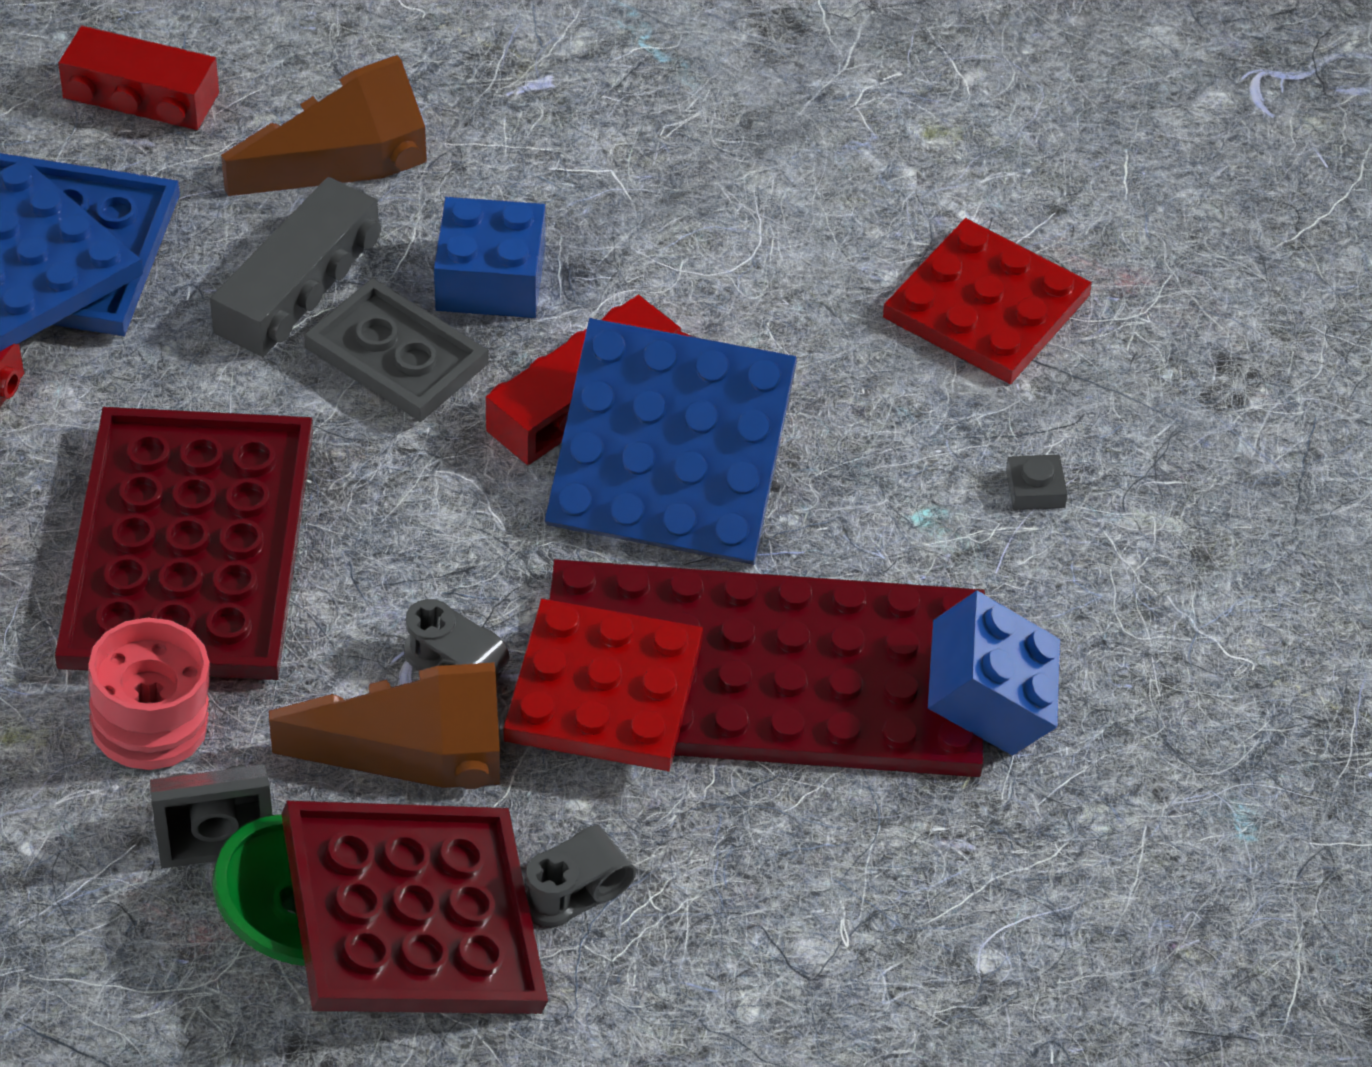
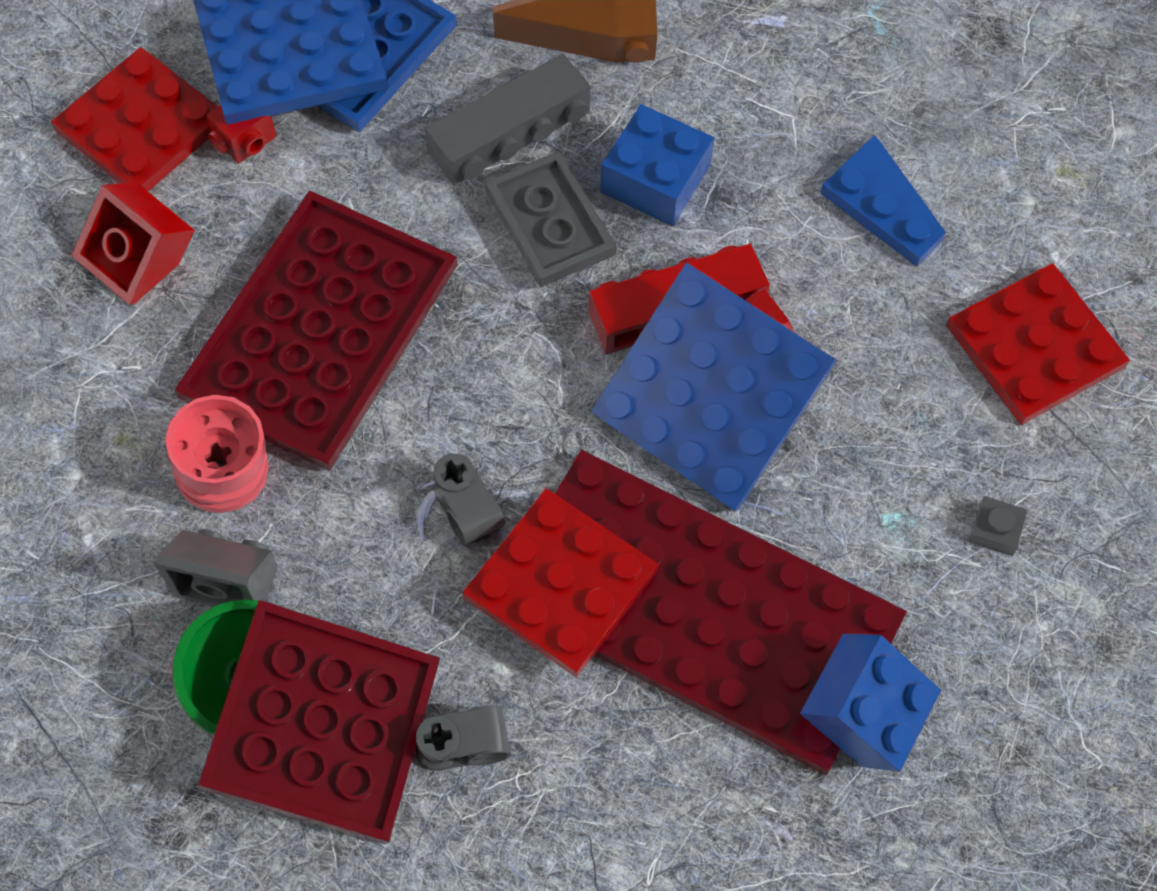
camera: 25 degrees right, 15 degrees up
dark orange wedge [269,662,500,789] -> none
none -> blue wing [821,135,946,267]

